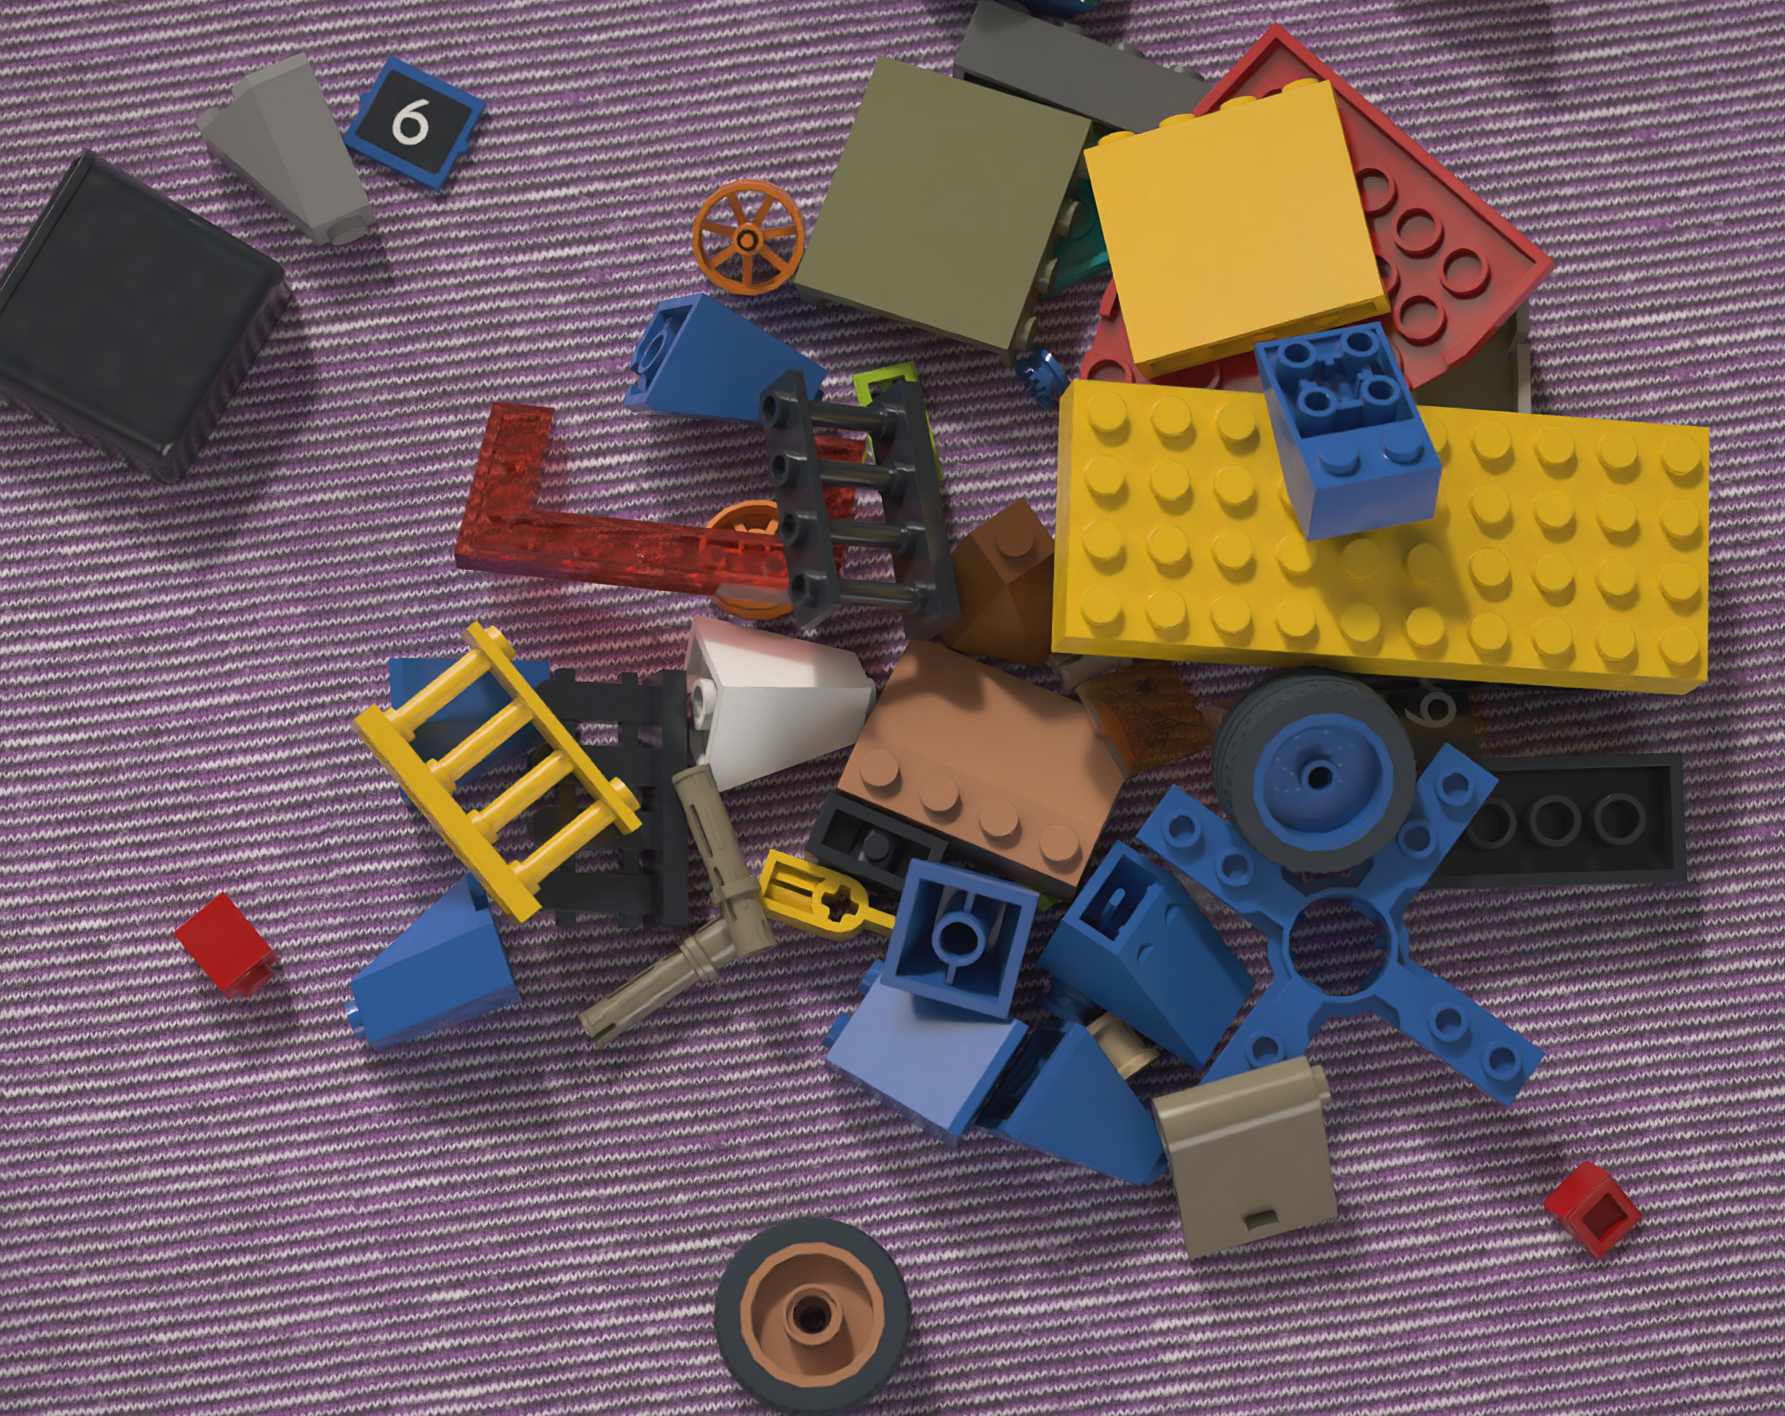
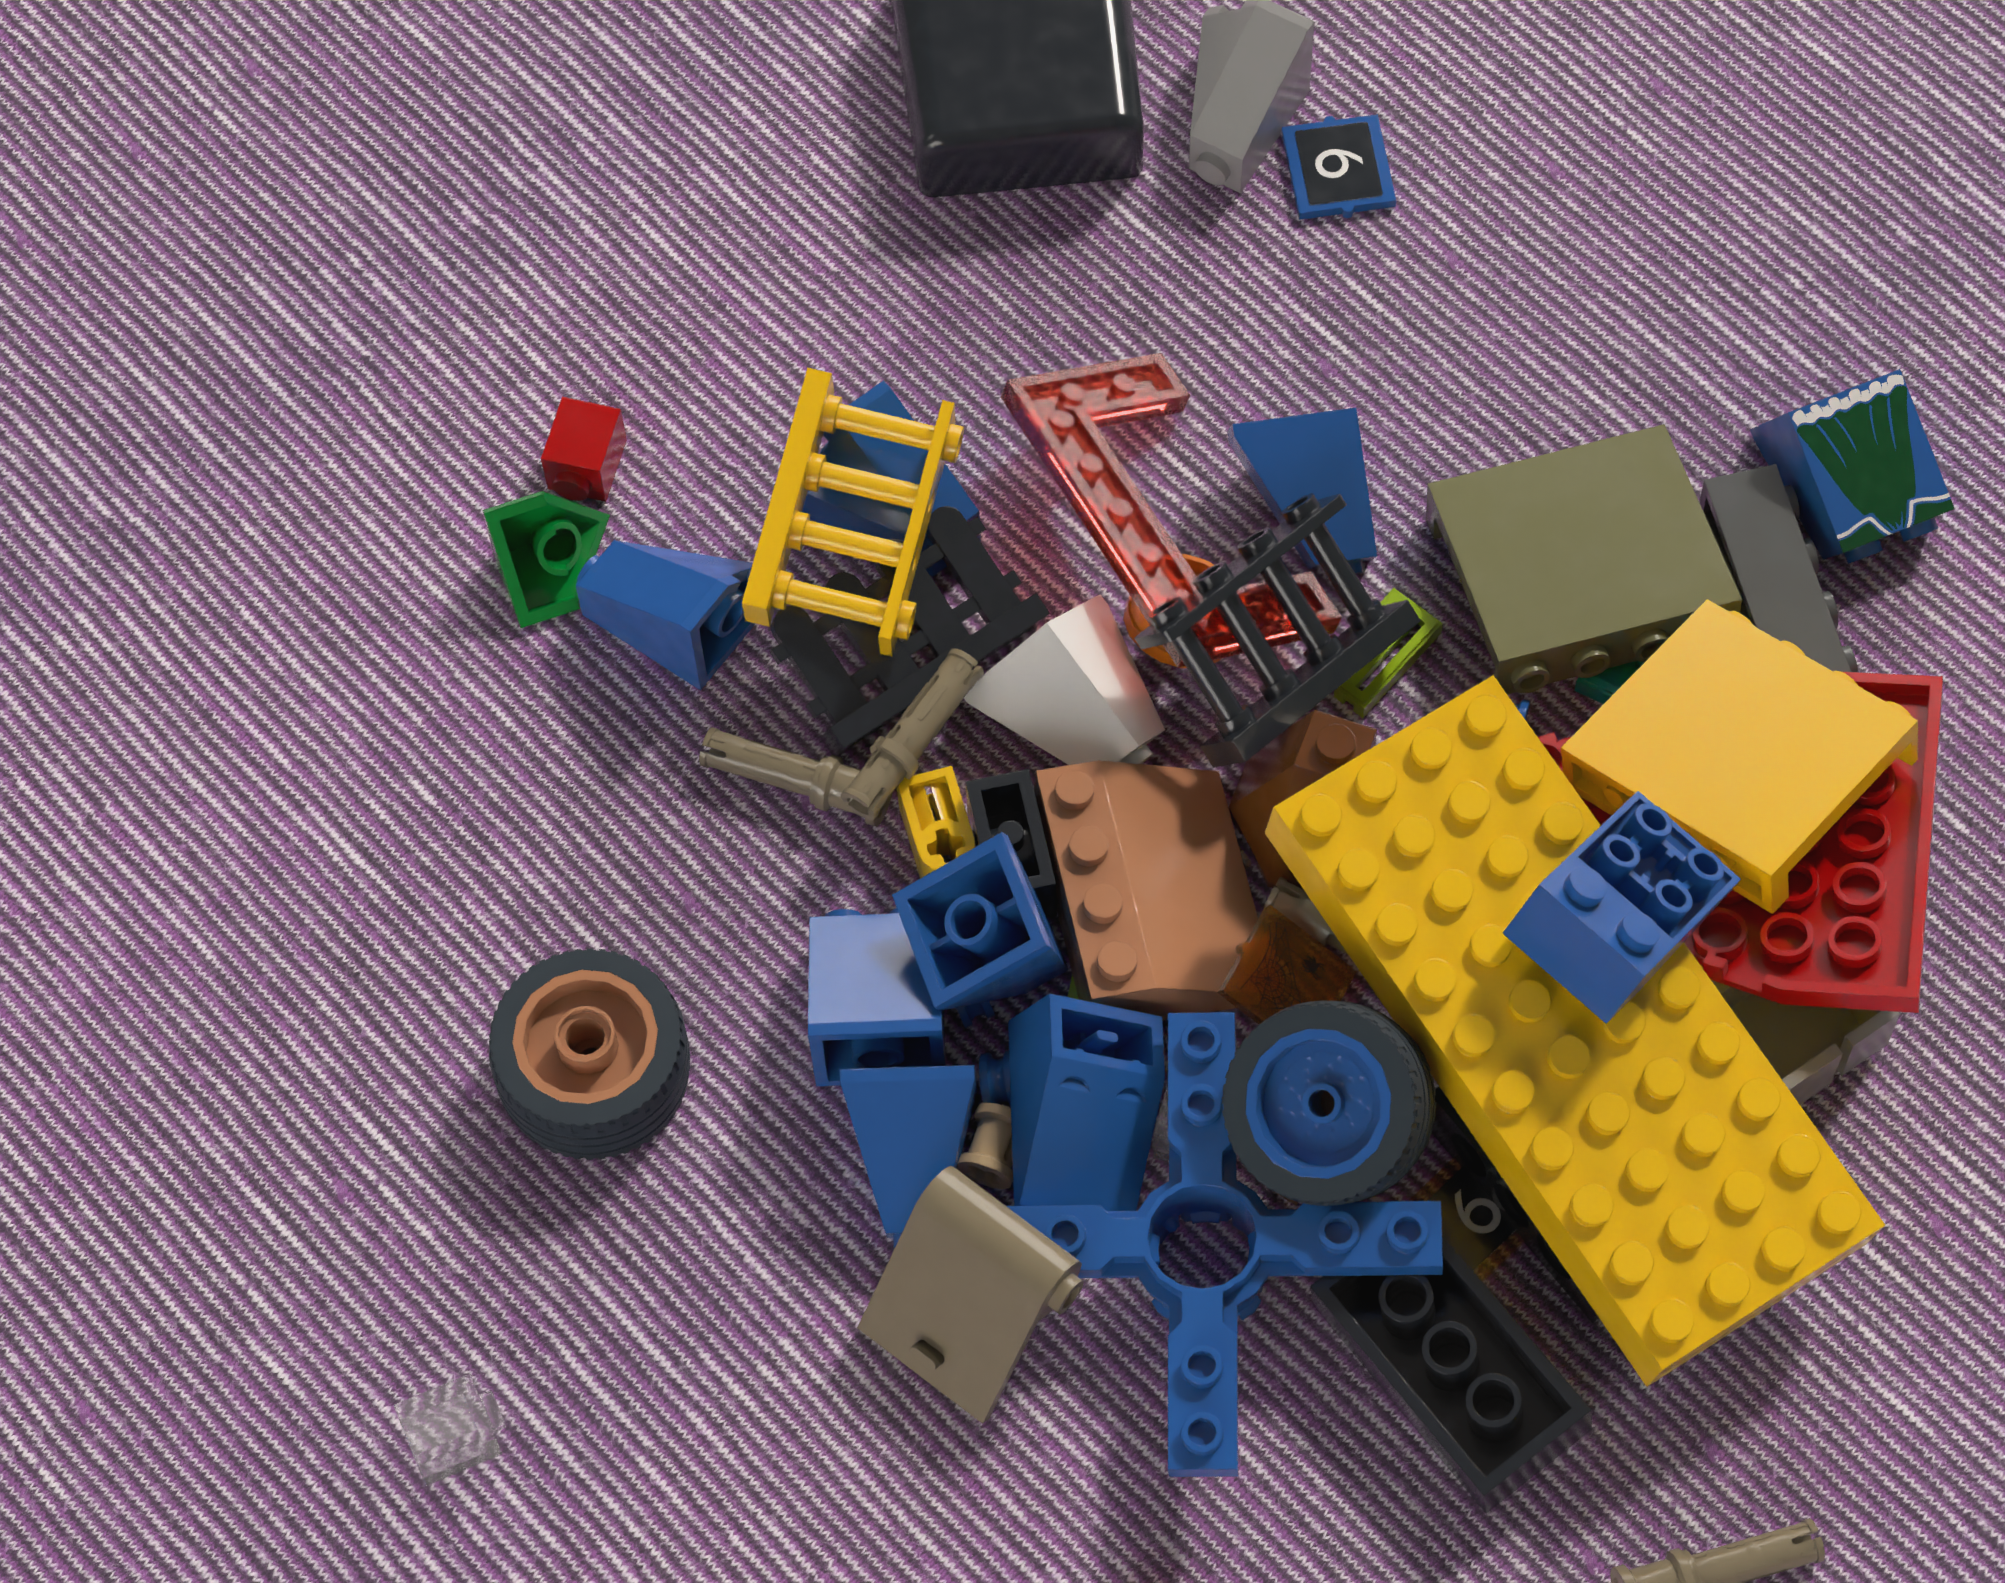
camera: 60 degrees right, 15 degrees down
orange wheel [692,179,806,296] -> none
none -> green slope [482,491,610,628]

